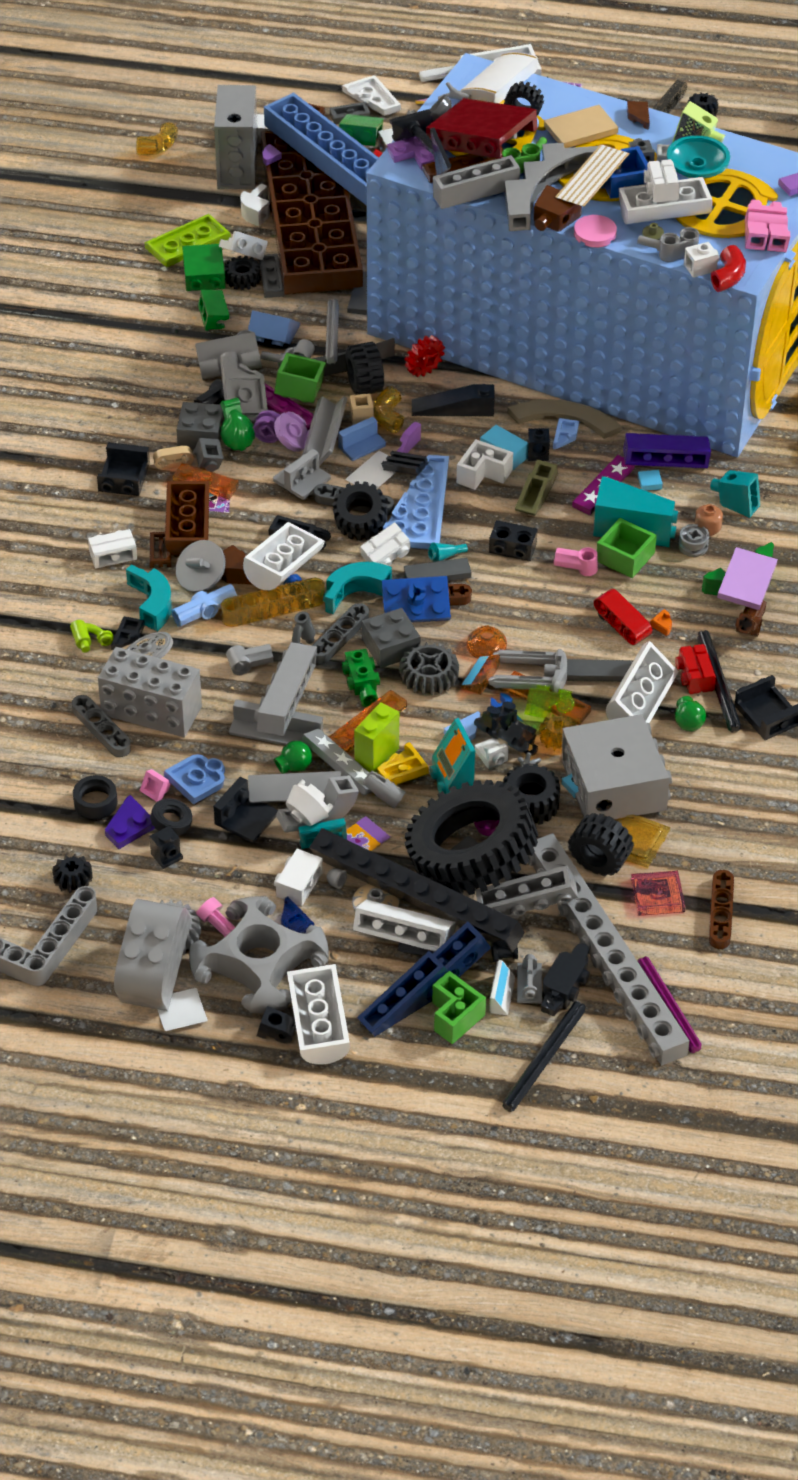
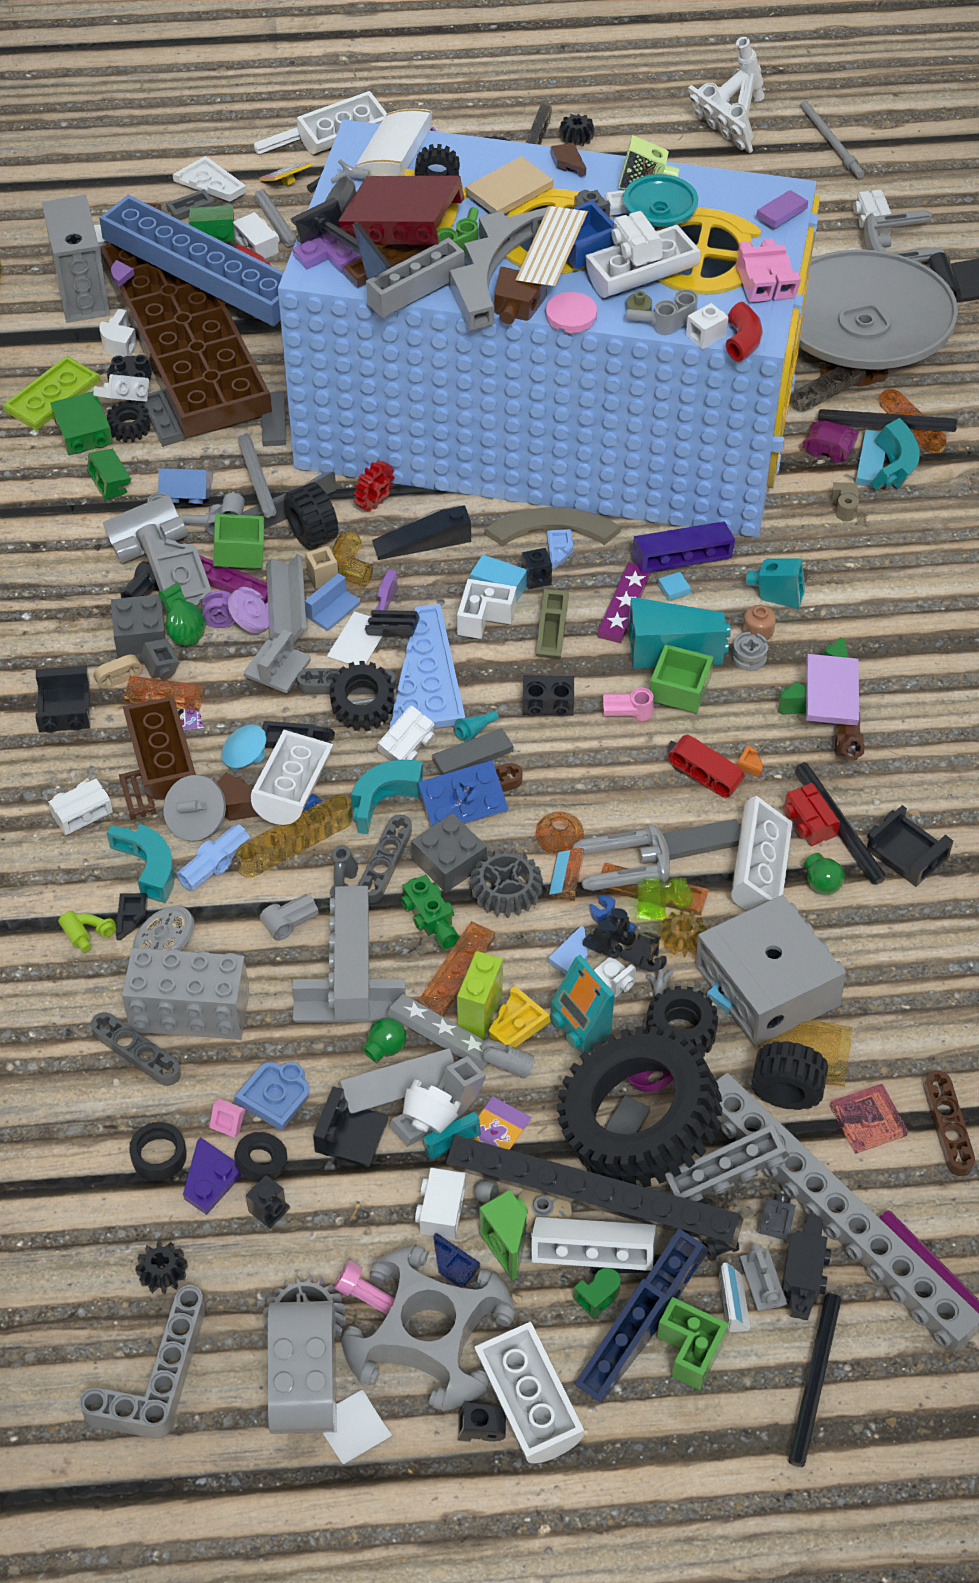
camera: 15 degrees left, 5 degrees up
none -> black dish [107,354,152,381]
none -> medium azure dish [221,724,267,771]
none -> bright green slope [479,1190,528,1281]
none -> green leg [573,1268,621,1319]
none -> black bracket [759,1194,796,1241]

